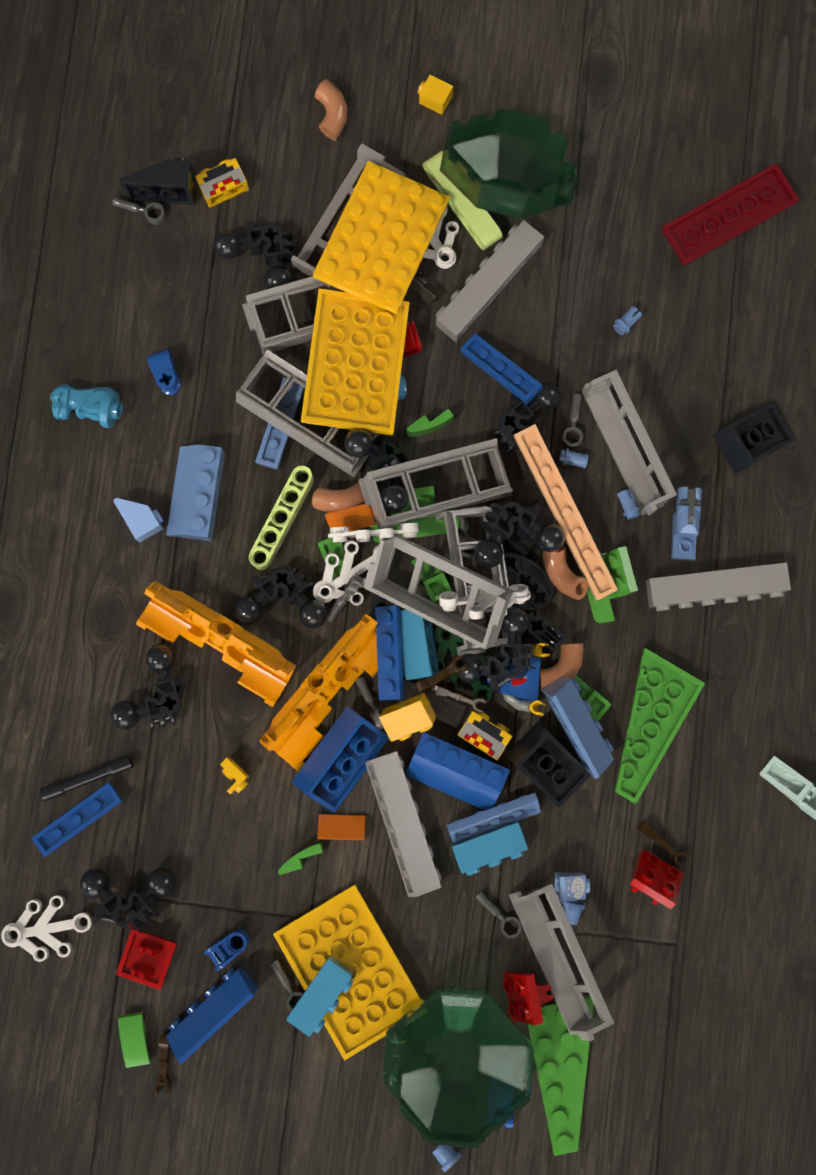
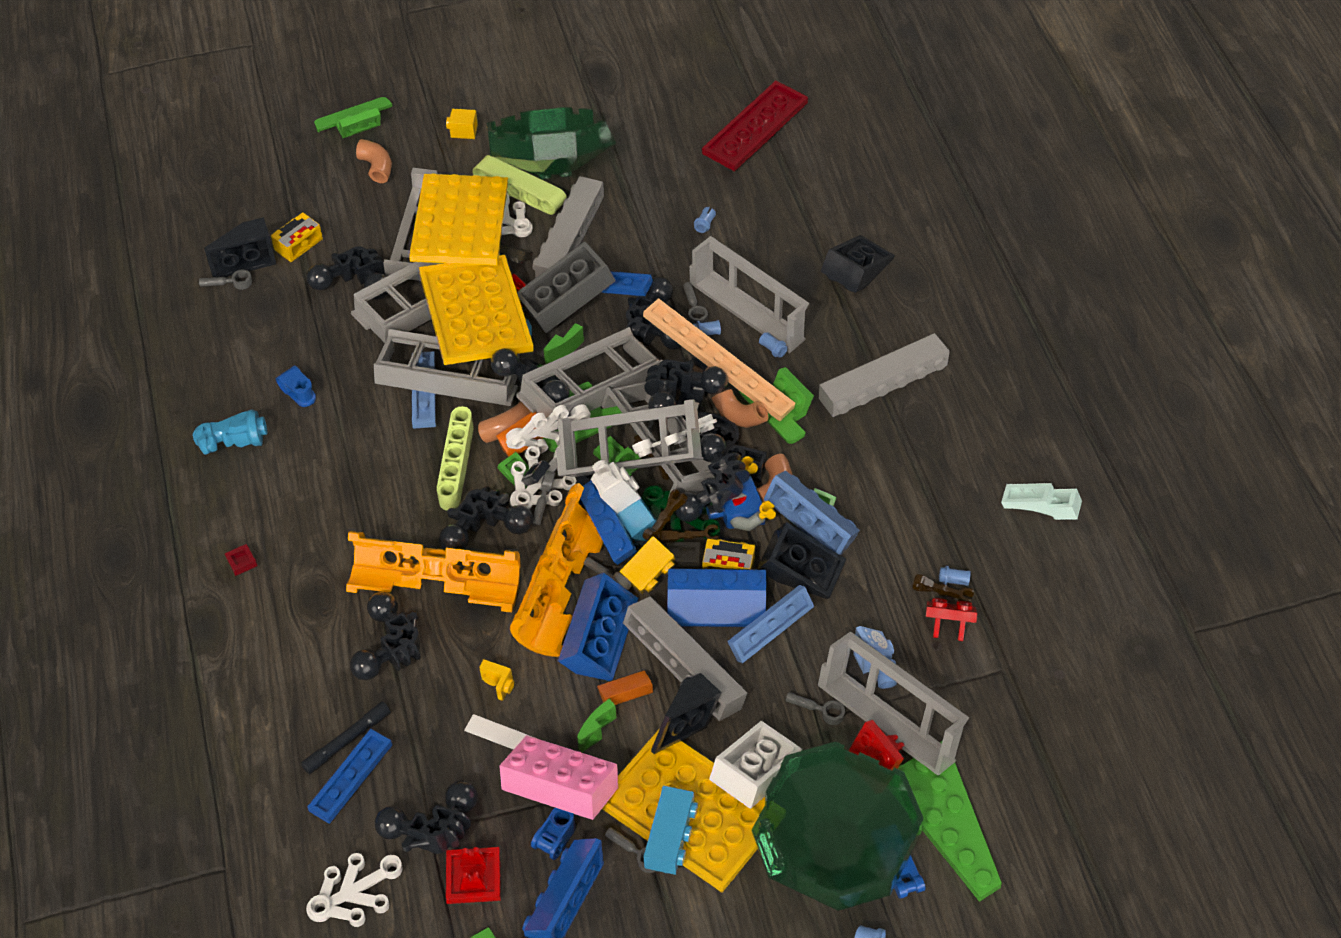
camera: 20 degrees left, 30 degrees down
light blue slope [113,498,163,542] -> none
medium blue slope [166,445,225,542] -> none
dark azure brick [451,821,528,876] -> none
bright green wing [614,648,705,804] -> none
medium blue plate [671,487,702,561] -> none
none -> dark red plate [225,544,257,576]
none -> bright green plate [314,97,392,138]
none -> white sticker [464,714,535,750]
none -> bright pink brick [500,735,618,820]
none -> dark grey brick [517,242,616,333]
none -> black tile [521,460,550,486]
none -> white hinge [591,460,641,514]
none -> black slope [651,673,722,754]
none -> white brick [709,721,802,809]
none -> medium blue pin [939,566,970,586]

